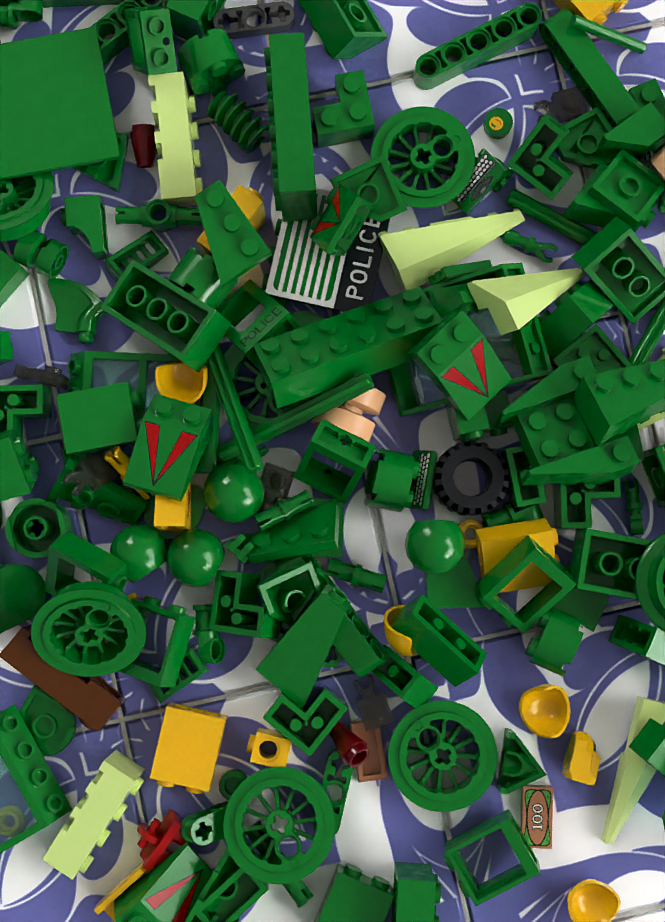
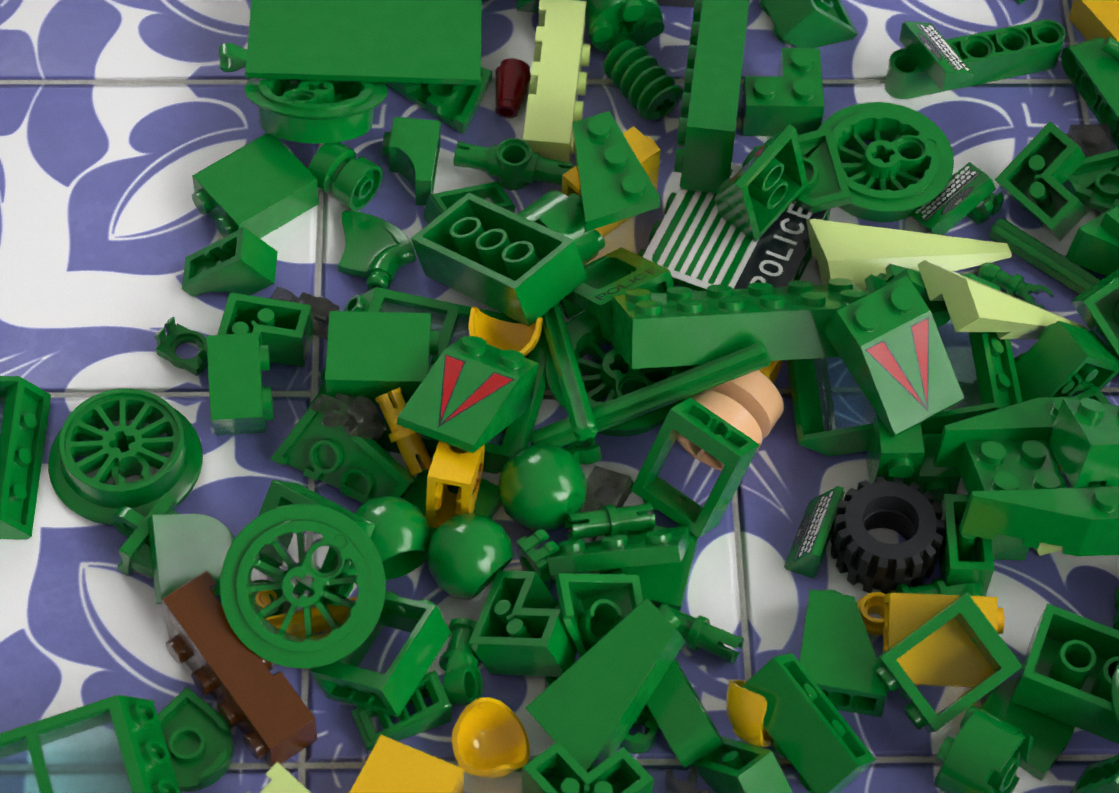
camera: 10 degrees right, 30 degrees down
green brick [5,498,74,558] -> none
green brick [364,447,420,513] -> none
green helmet [404,520,465,574] -> none
green tile [483,108,513,139] -> none
green brick [553,478,621,529] -> none
none -> yellow helmet [451,697,530,779]
none -> green slope [899,21,975,91]

